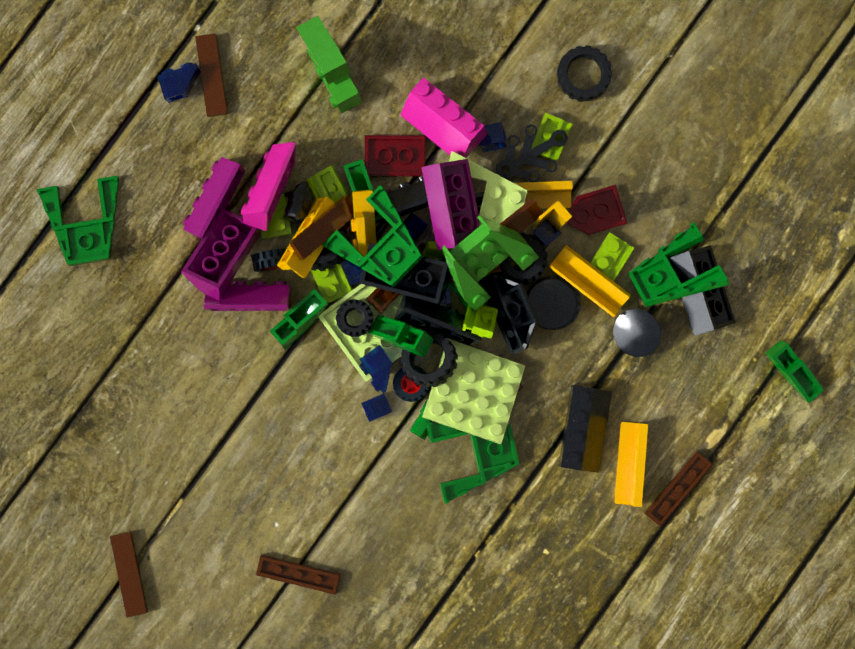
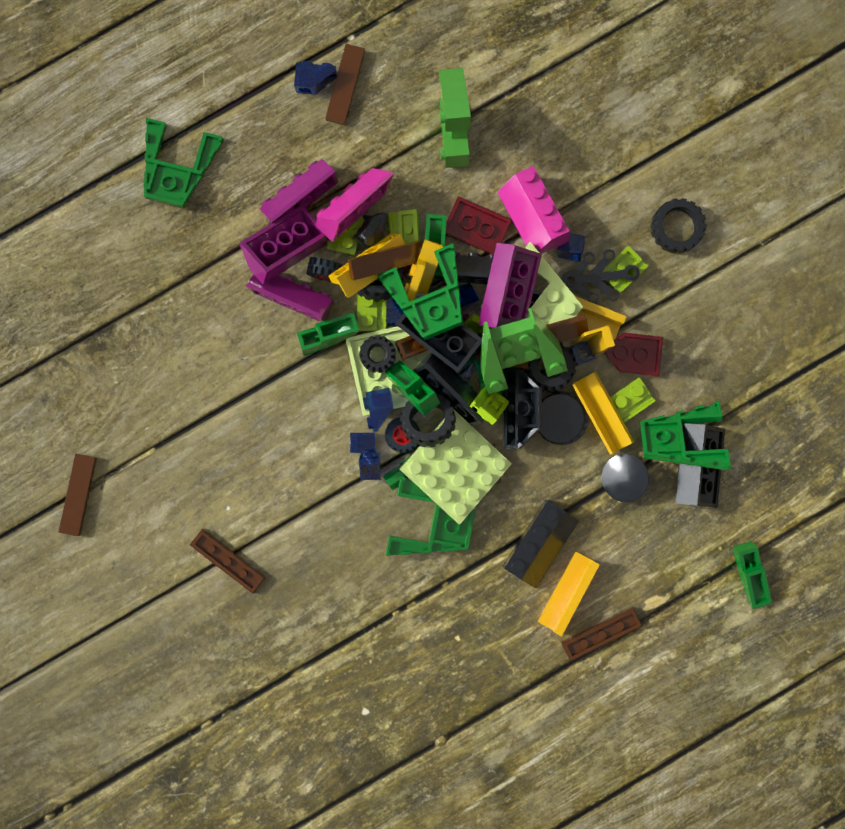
camera: 25 degrees right, 0 degrees up
none -> clear blue slope [359,449,382,480]

